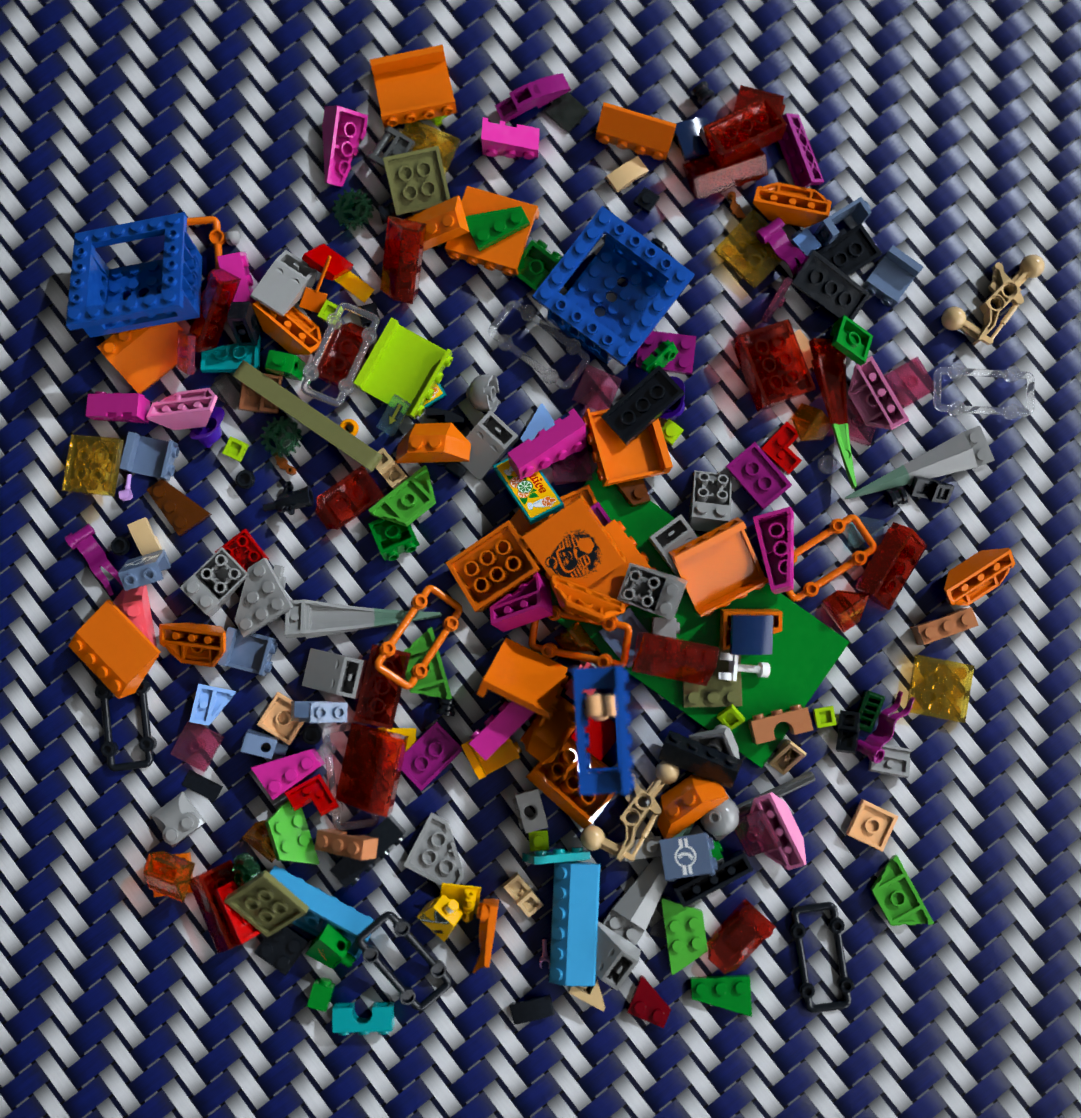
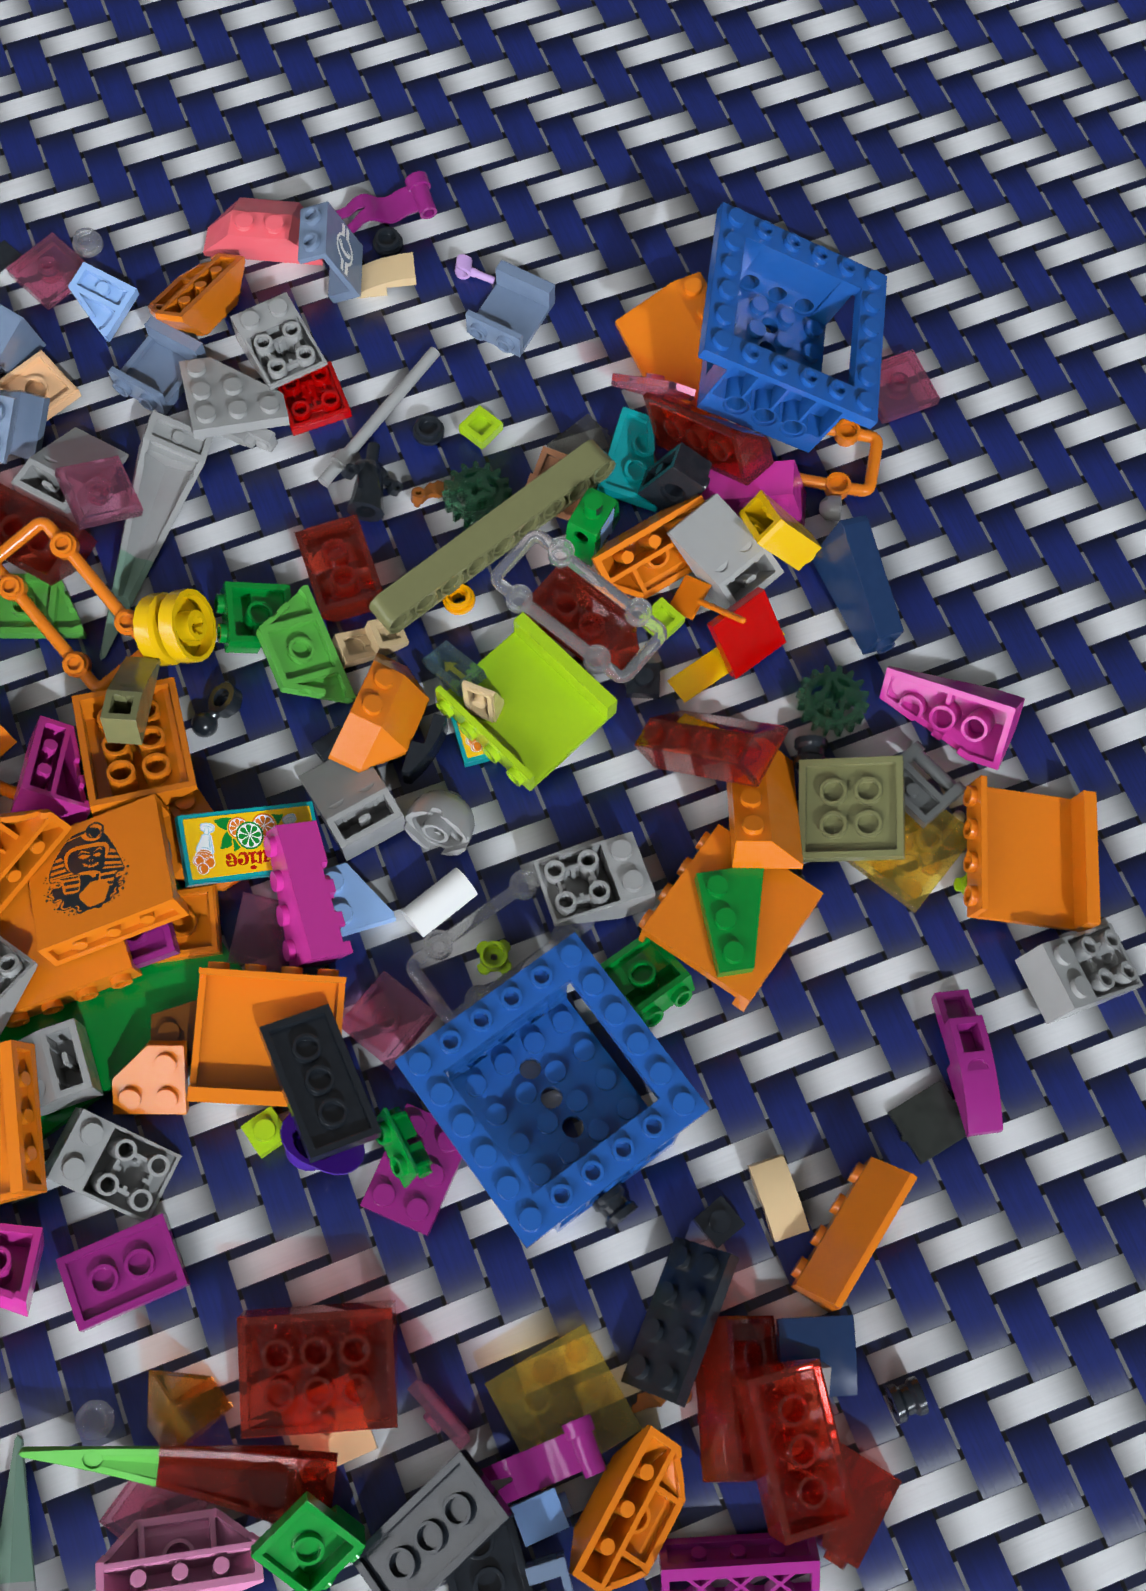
camera: 105 degrees right, 15 degrees down
clear yellow plate [62,434,124,497] -> none
orange slope [68,600,161,699] -> none
dark pink wedge [86,391,151,424] -> none
black bar [95,678,157,772] -> none
bright pink wedge [146,388,218,430] -> none
reddish brown wing [147,479,212,536] -> none
dark purple piece [189,407,225,448] -> none
dark pink wedge [481,117,540,159] -> none
red plate [761,421,802,475] -> none
none -> clear pink plate [54,456,143,530]
none -> clear plate [72,228,103,258]
none -> olive slope [100,656,161,745]
none -> plate [112,1040,189,1115]
none -> yellow wheel [133,588,217,667]
none -> black plate [191,682,243,738]
none -> light grey bar [318,347,440,487]
none -> white brick [401,867,478,937]
none -> tan slope [462,680,504,723]
none -> lime plate [476,940,512,975]
none -> light grey slope [533,831,655,926]
none -> black plate [621,1237,739,1408]
none -> yellow slope [738,490,822,571]
none -> dark blue slope [812,515,904,655]
none -> clear pink plate [878,349,940,424]
none -> light grey slope [1015,923,1144,1024]

